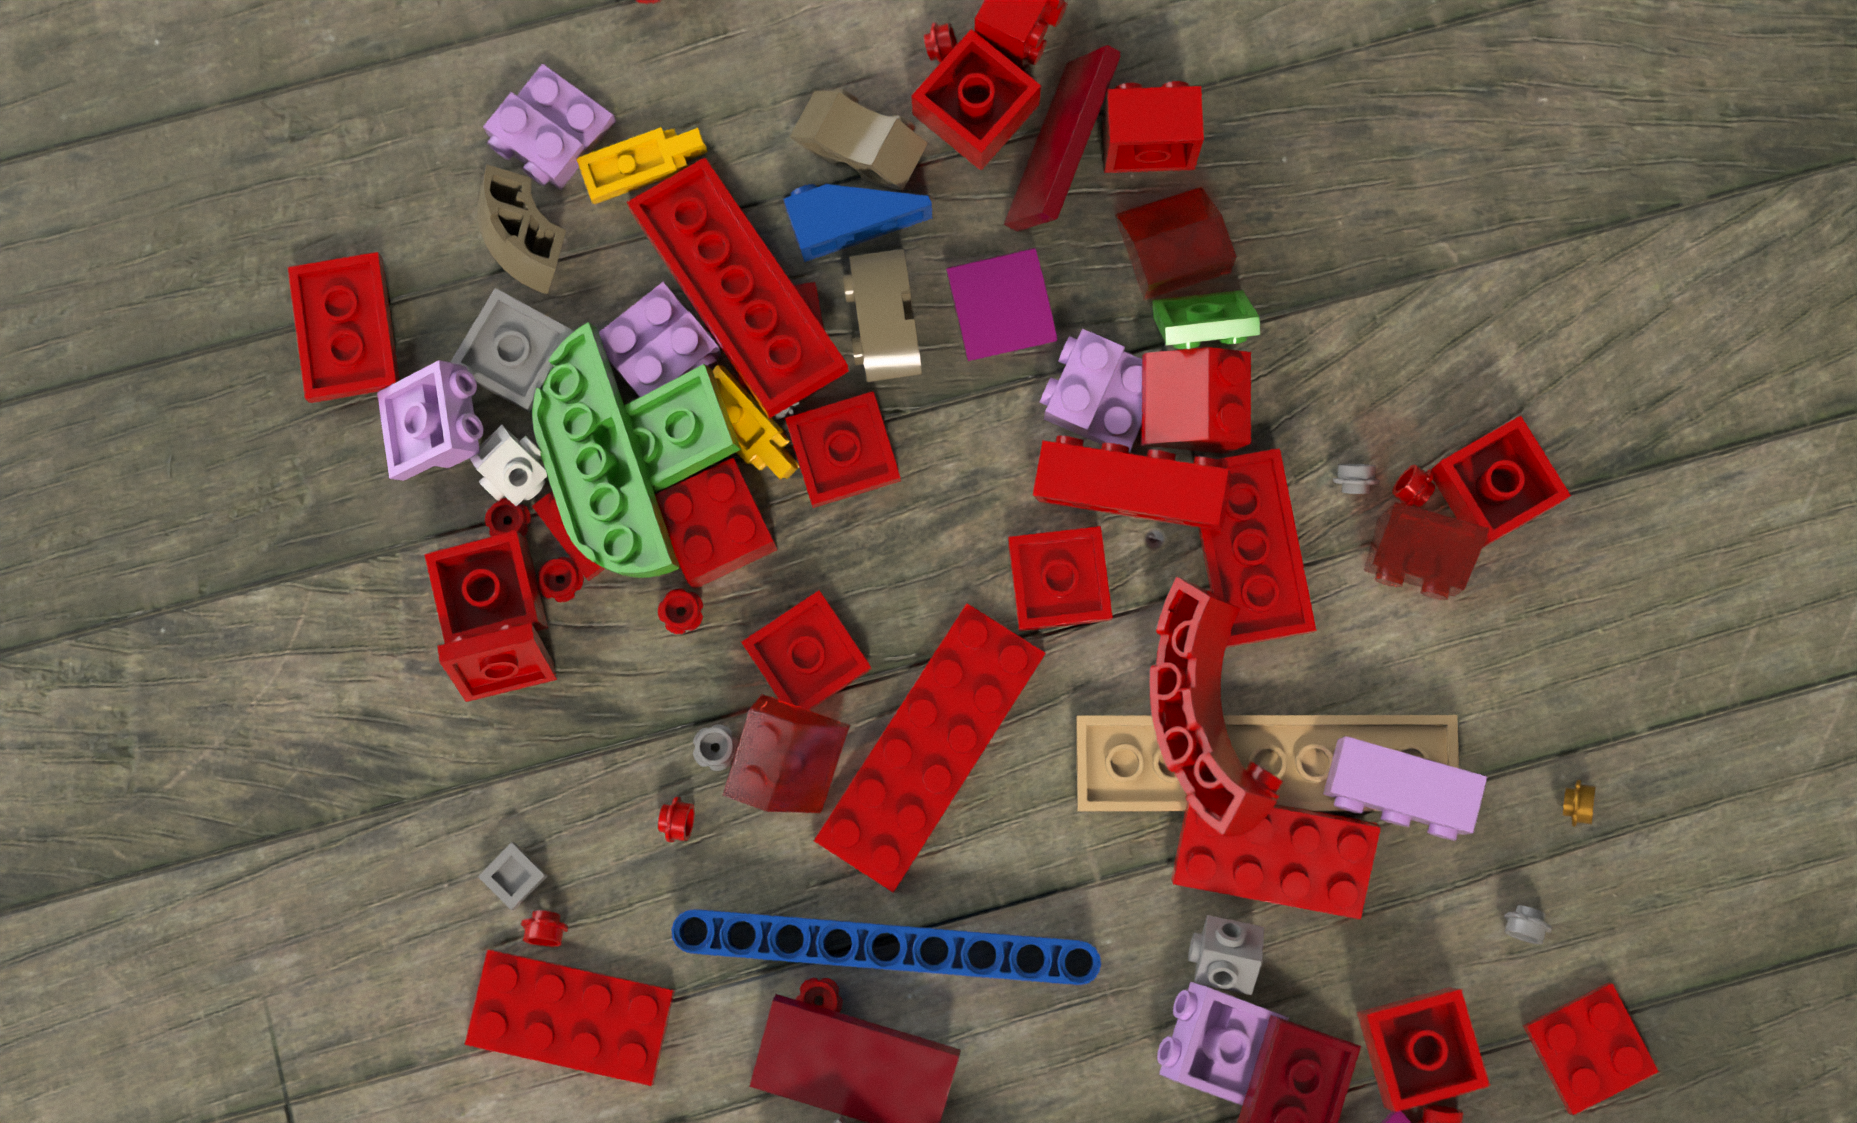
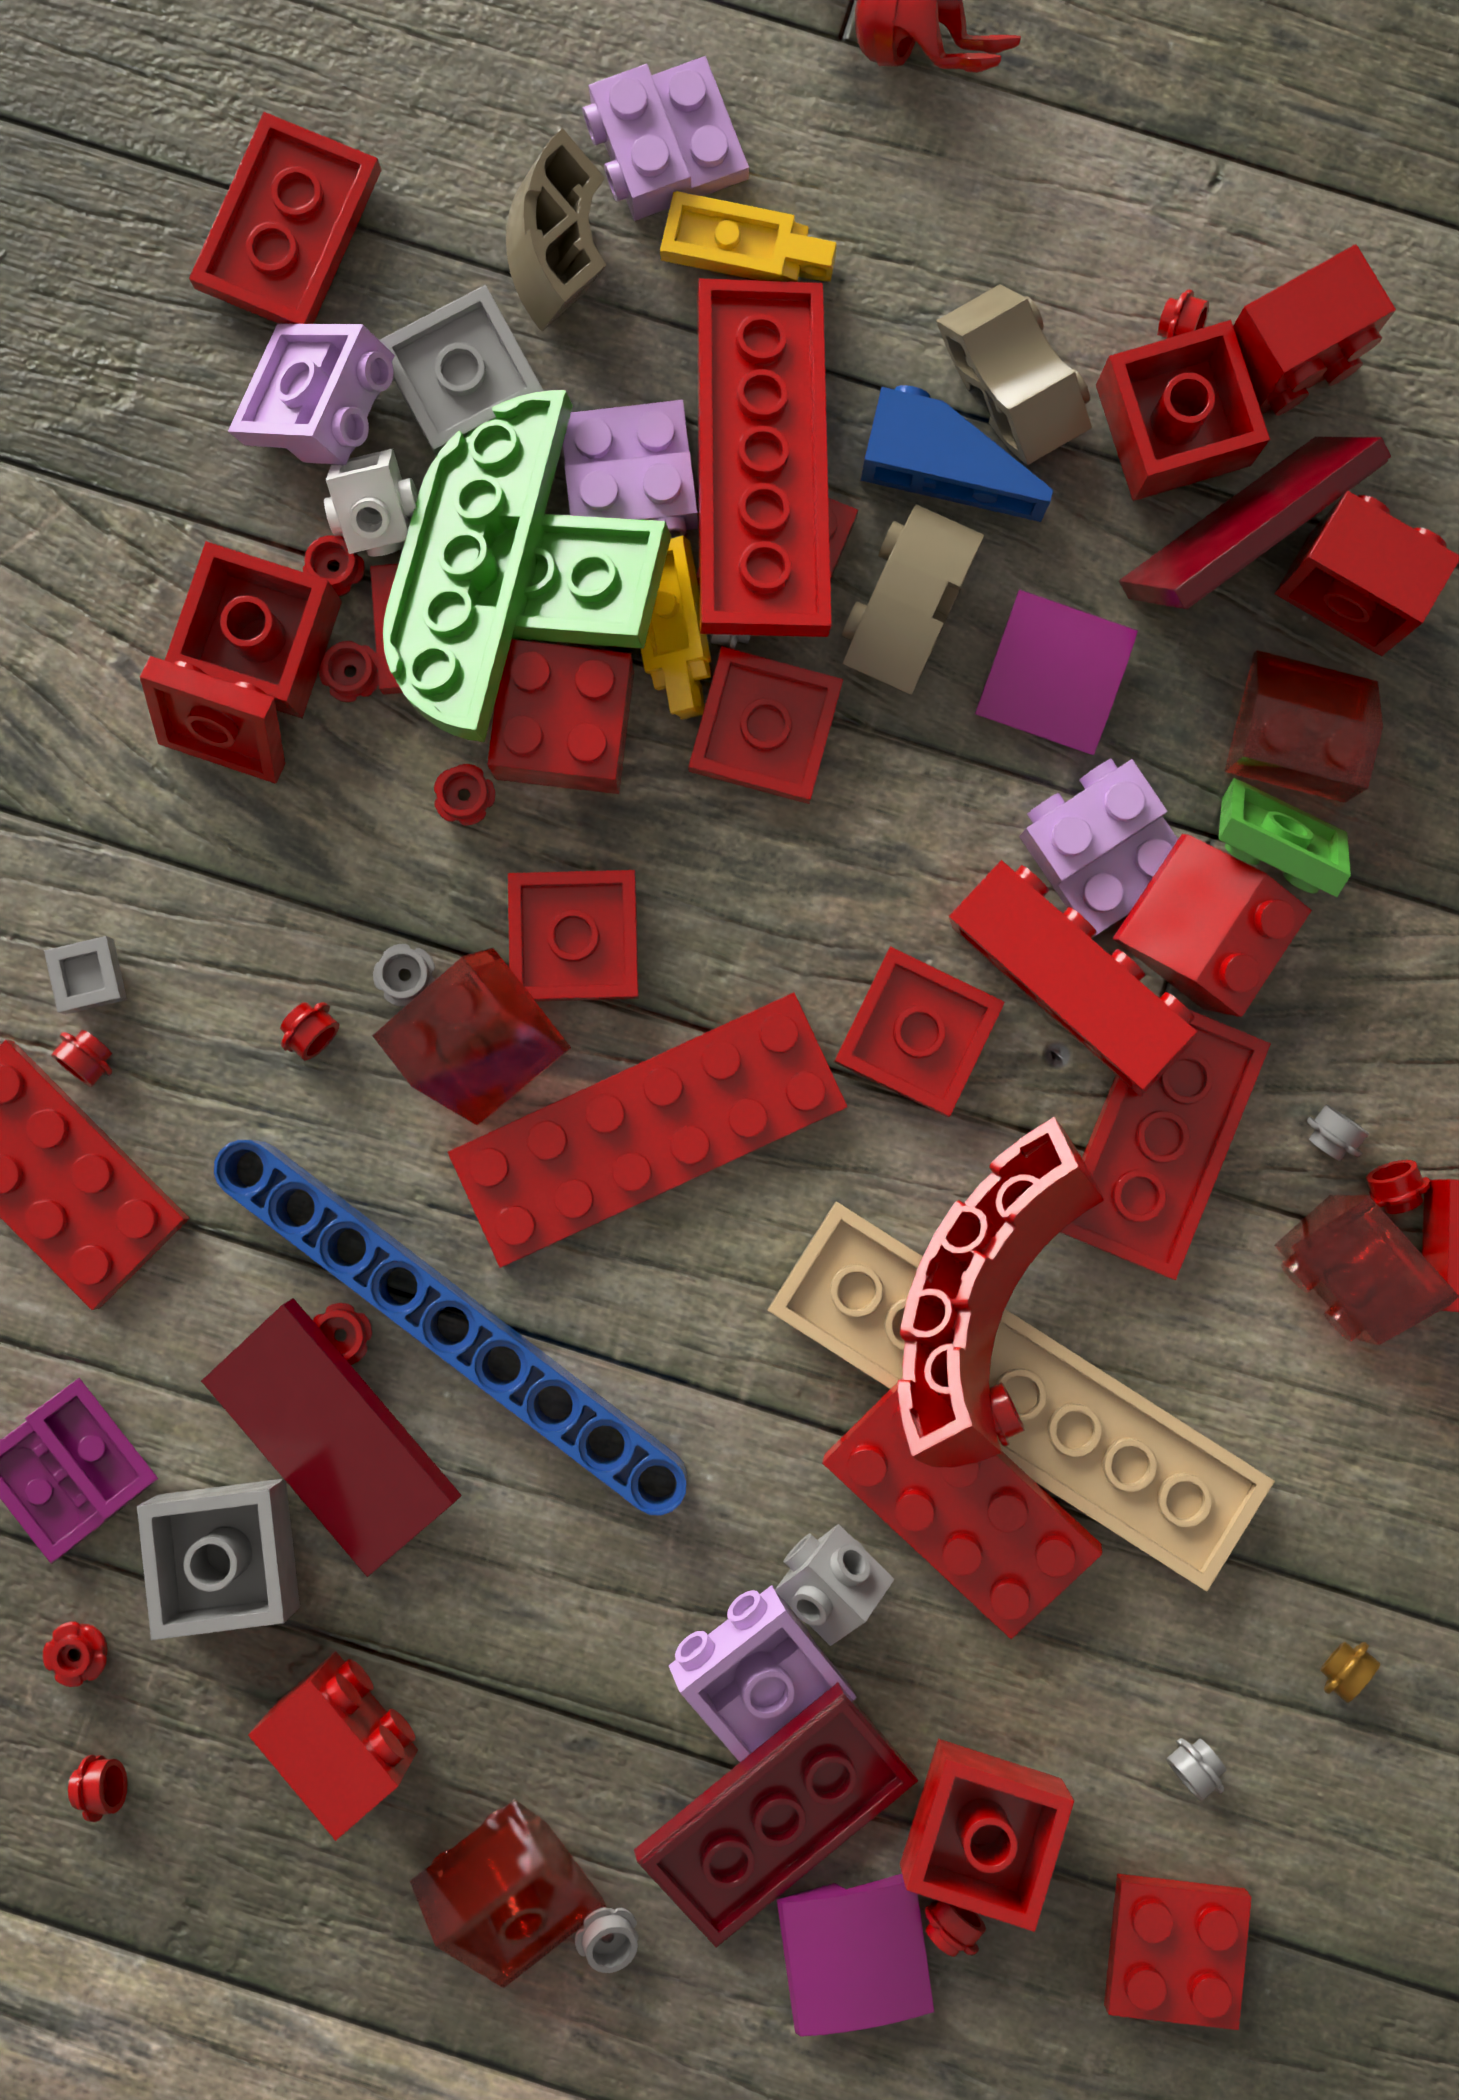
camera: 25 degrees right, 5 degrees up
lavender brick [1323,736,1487,841] -> none

